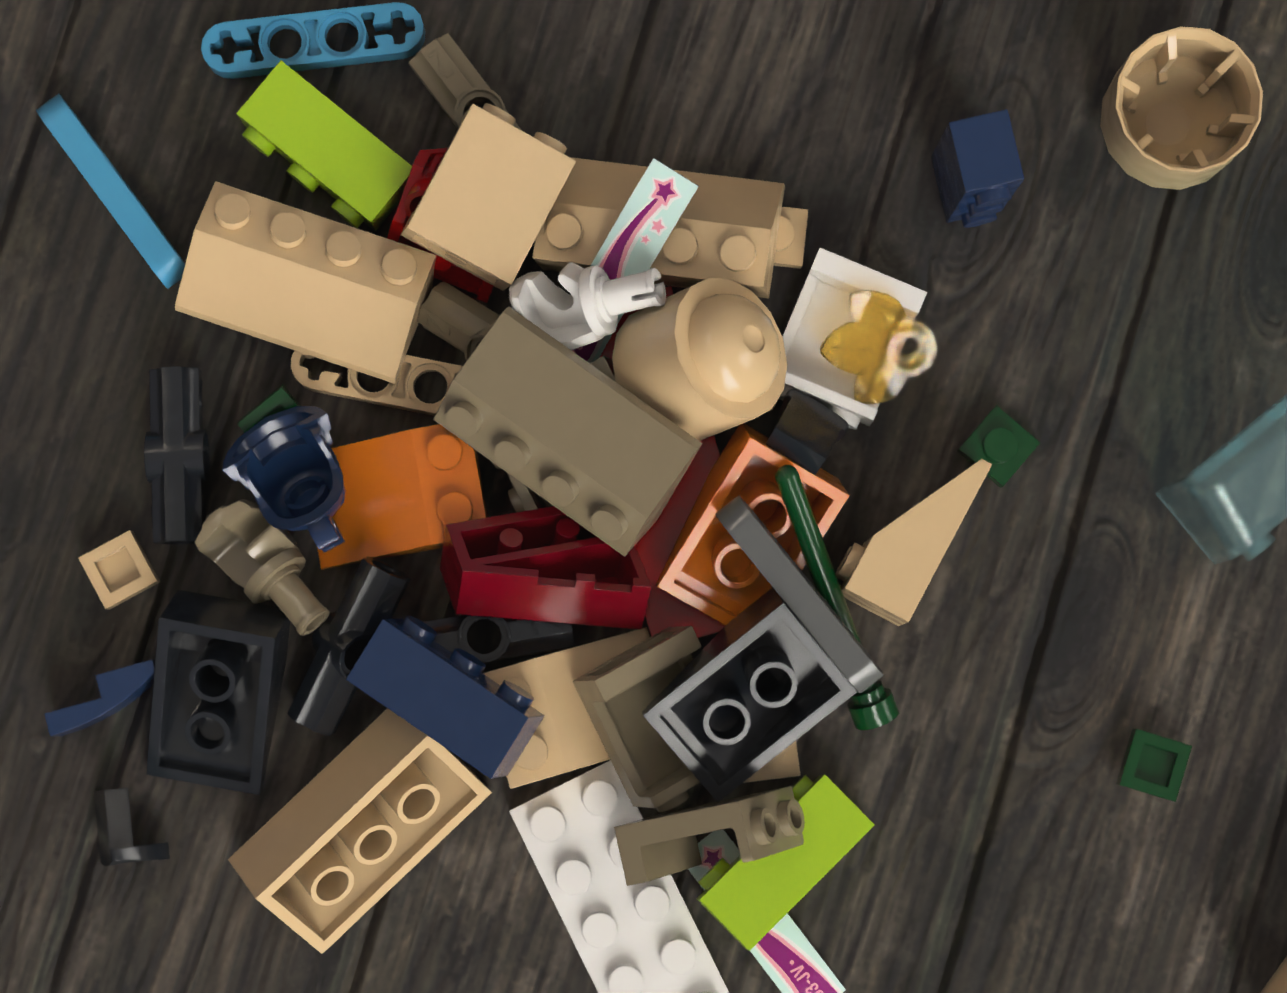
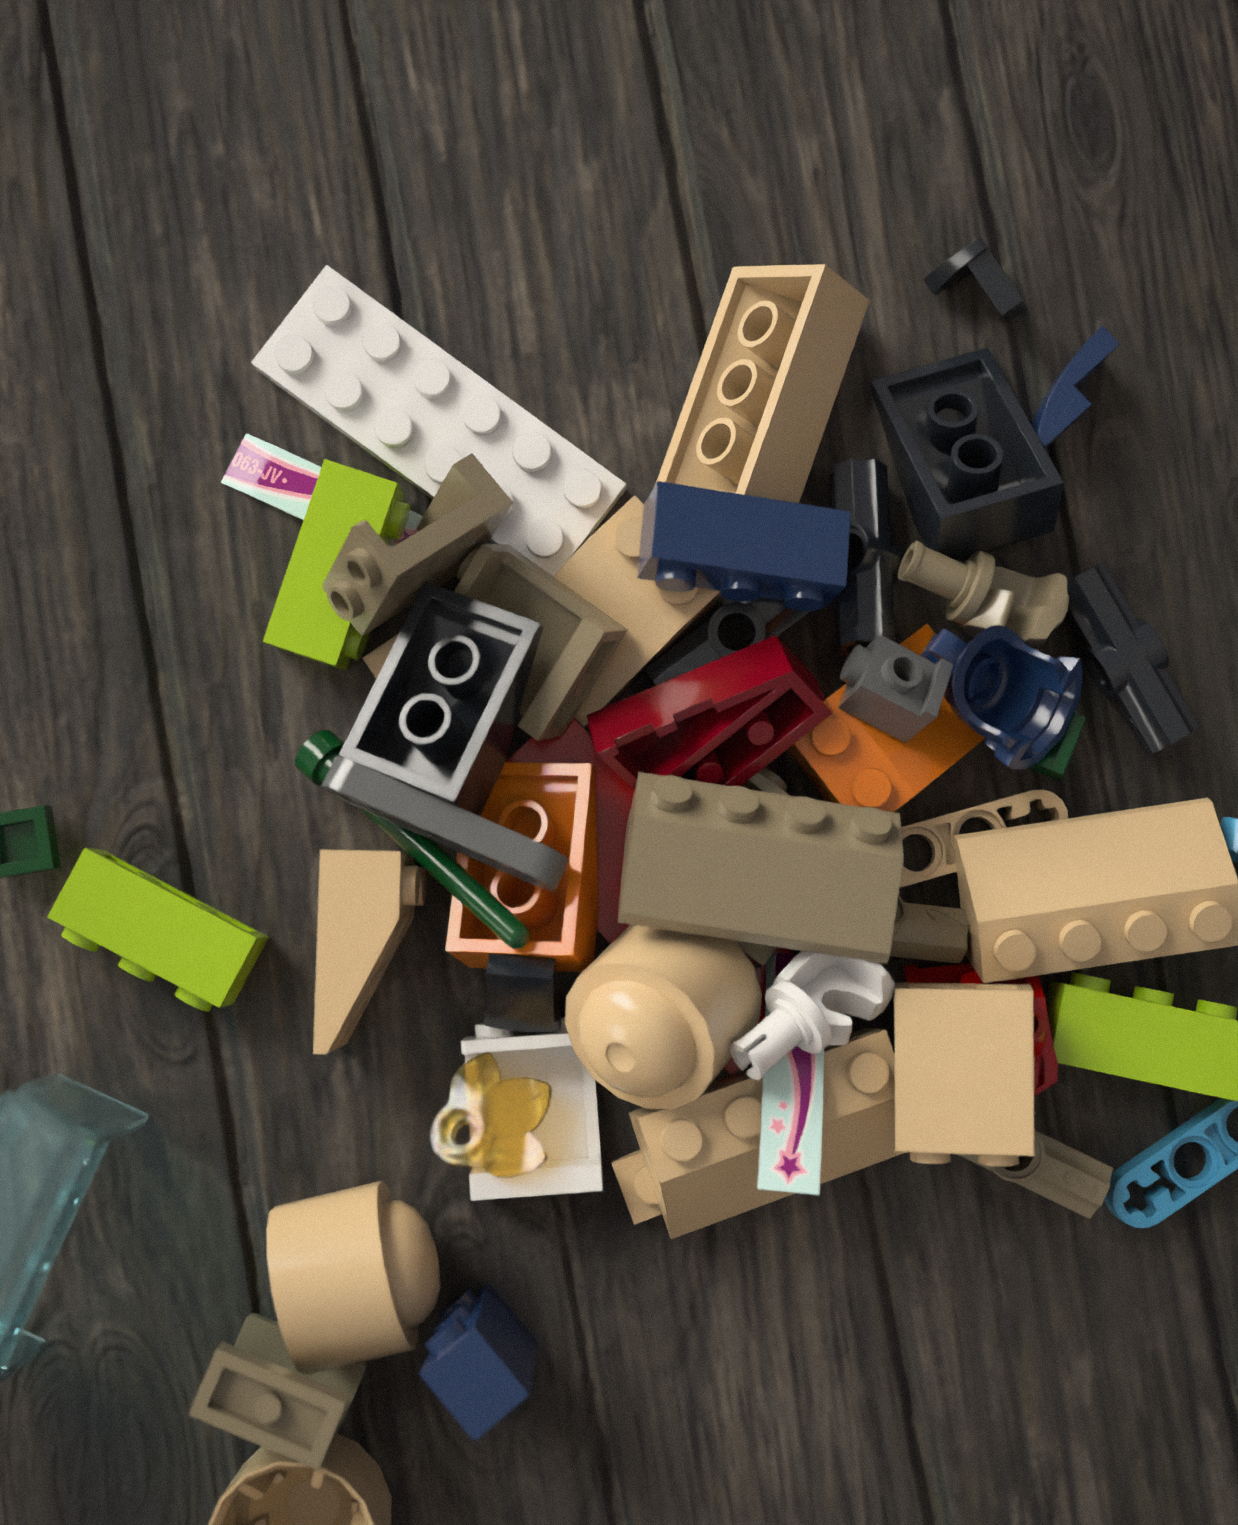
camera: 155 degrees right, 0 degrees up
tan plate [78,530,160,610] -> none
dark green plate [957,405,1040,488] -> none
none -> lime brick [47,848,269,1012]
none -> dark tan panel [189,1313,367,1470]
none -> tan piece [266,1181,441,1376]
none -> dark grey brick [838,634,954,743]

